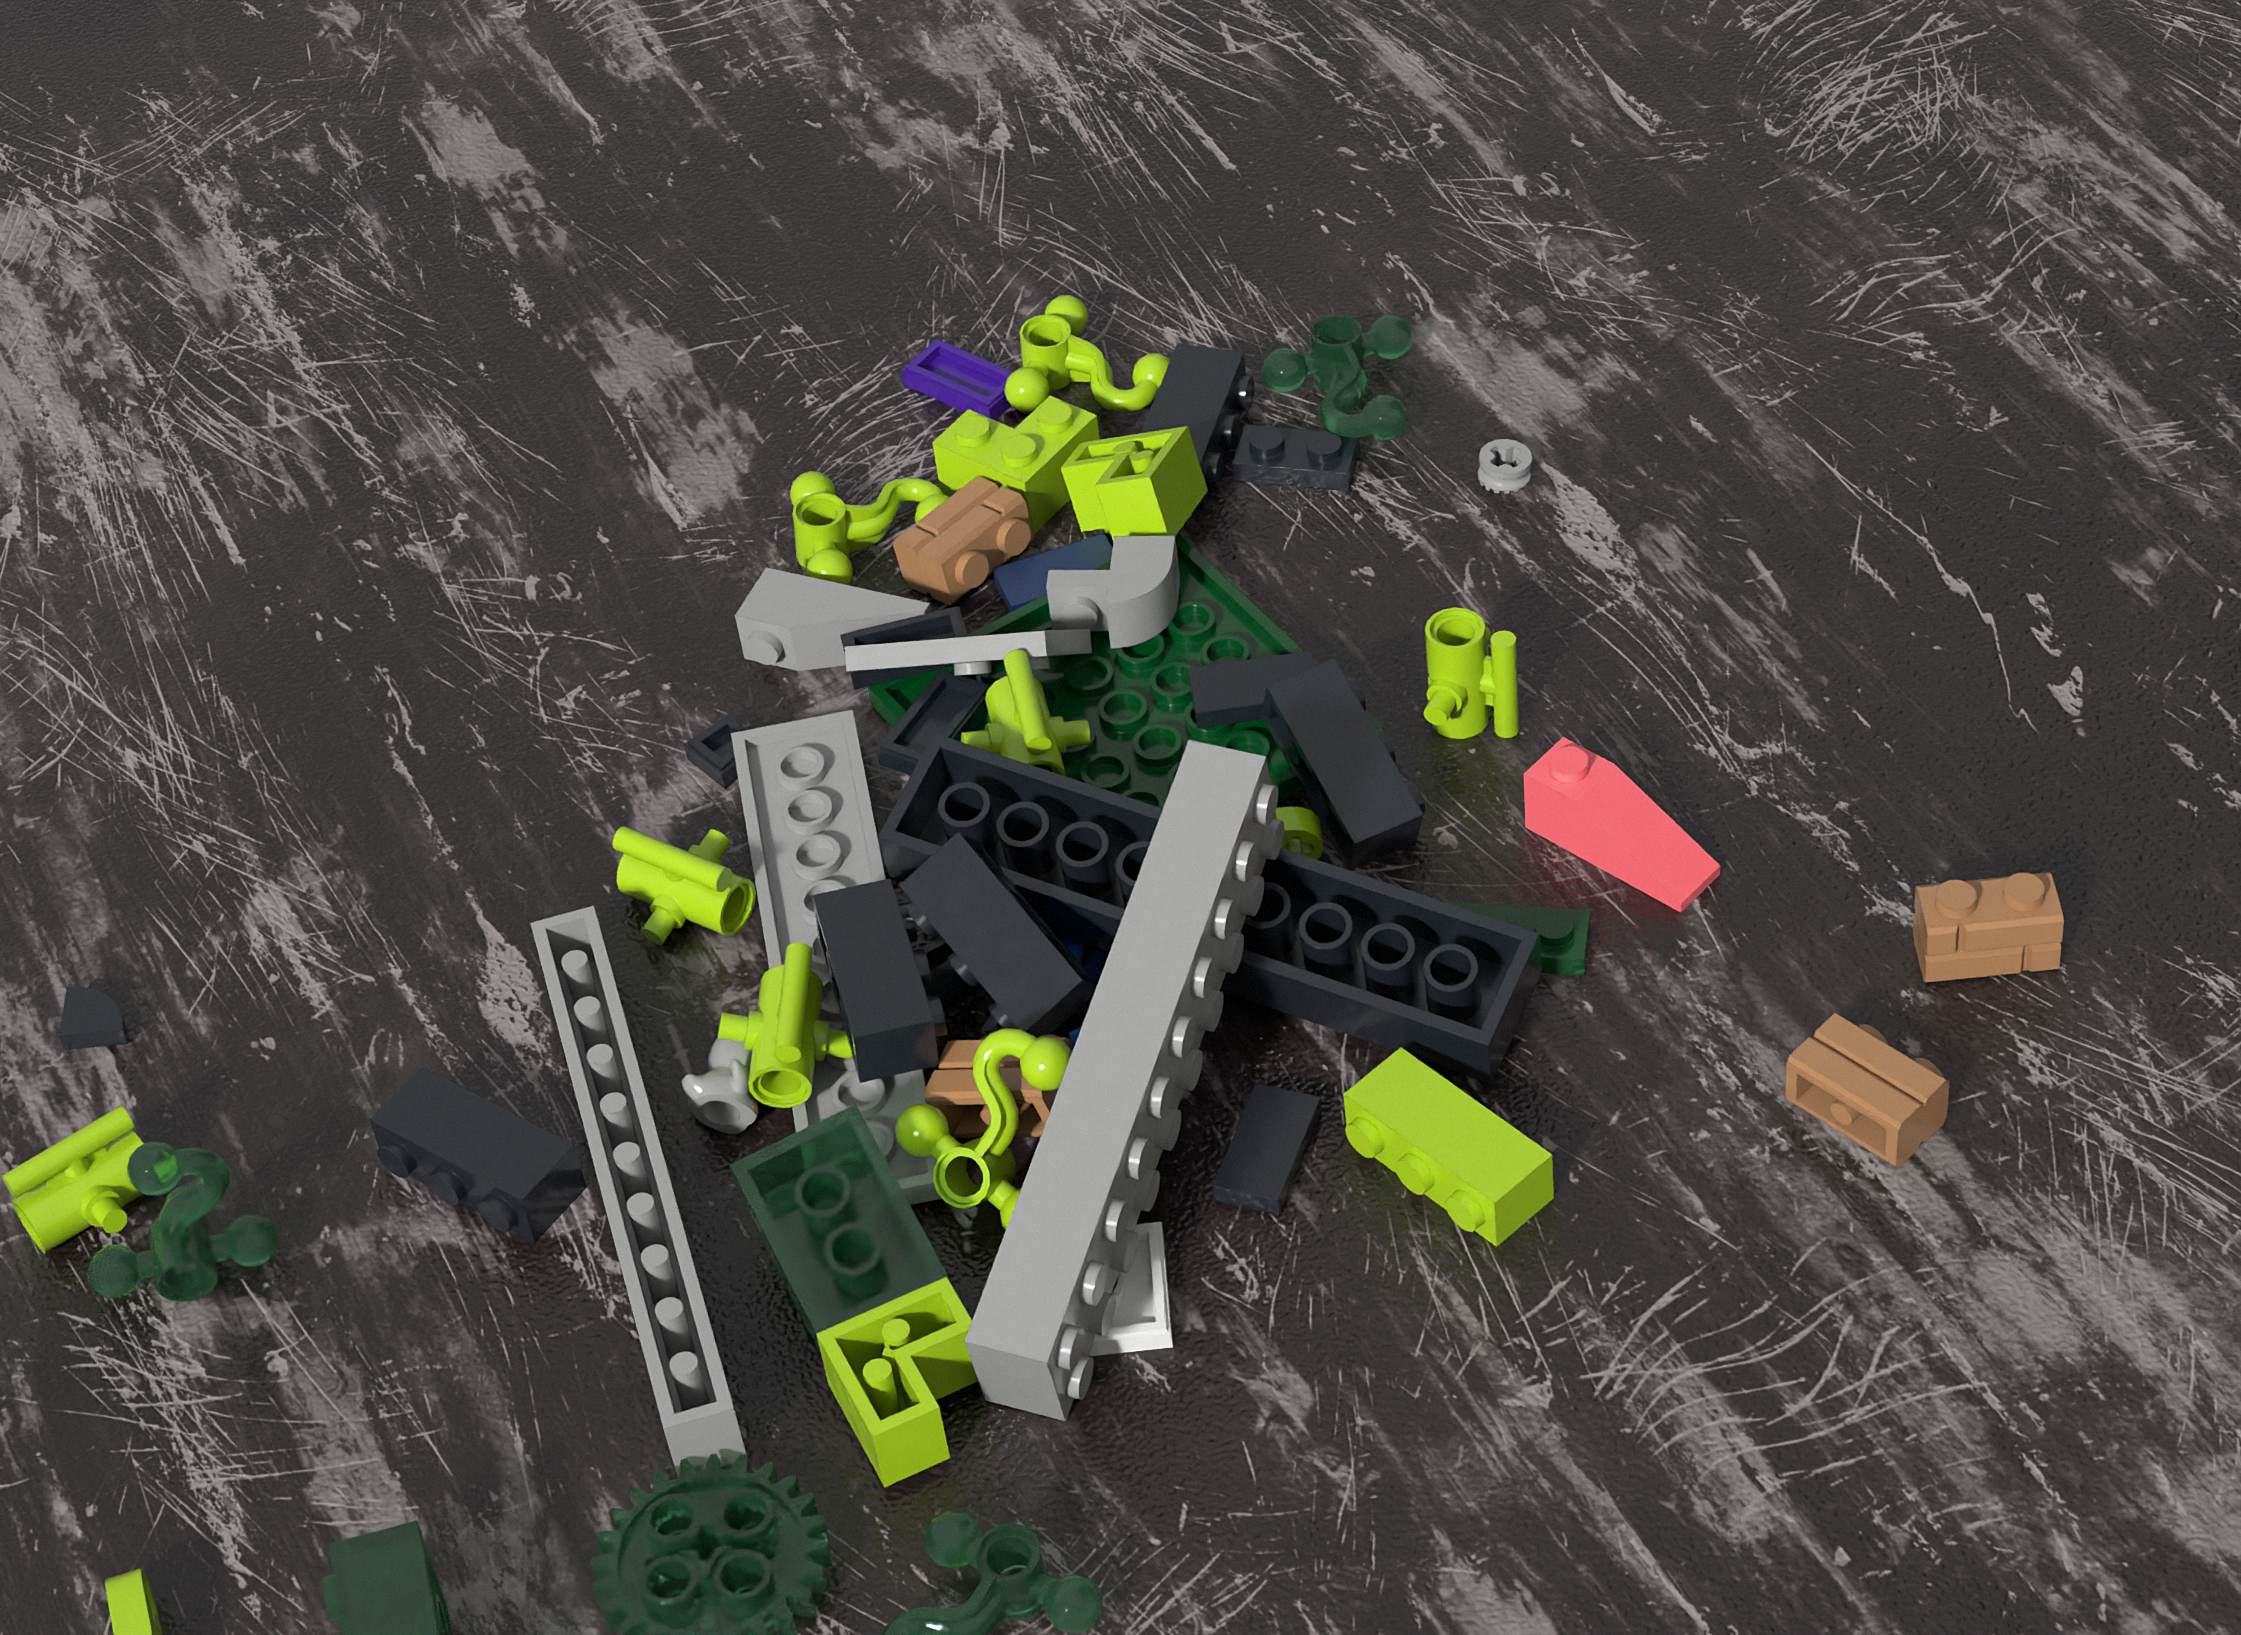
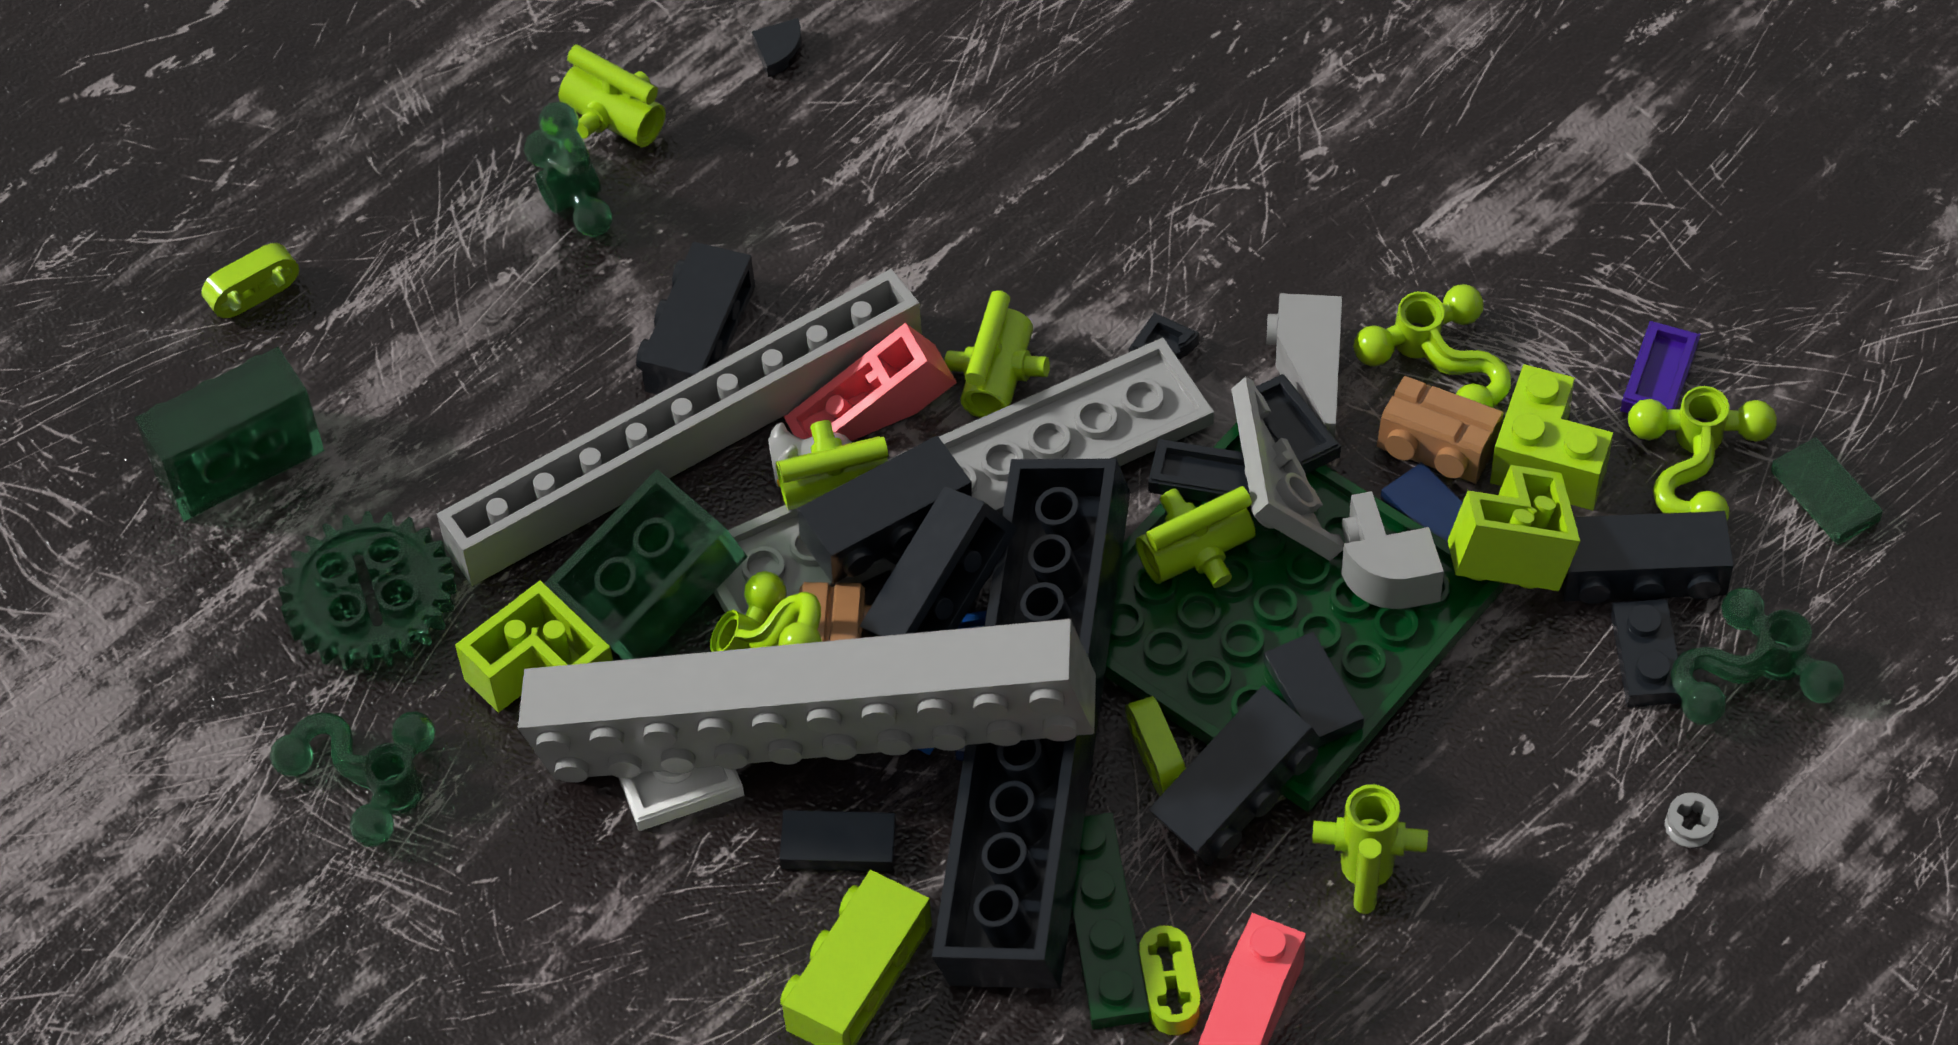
camera: 70 degrees right, 10 degrees up
none -> coral slope [784,323,957,441]
none -> lime beam [1139,925,1200,1035]
none -> clear green tile [1771,437,1883,545]

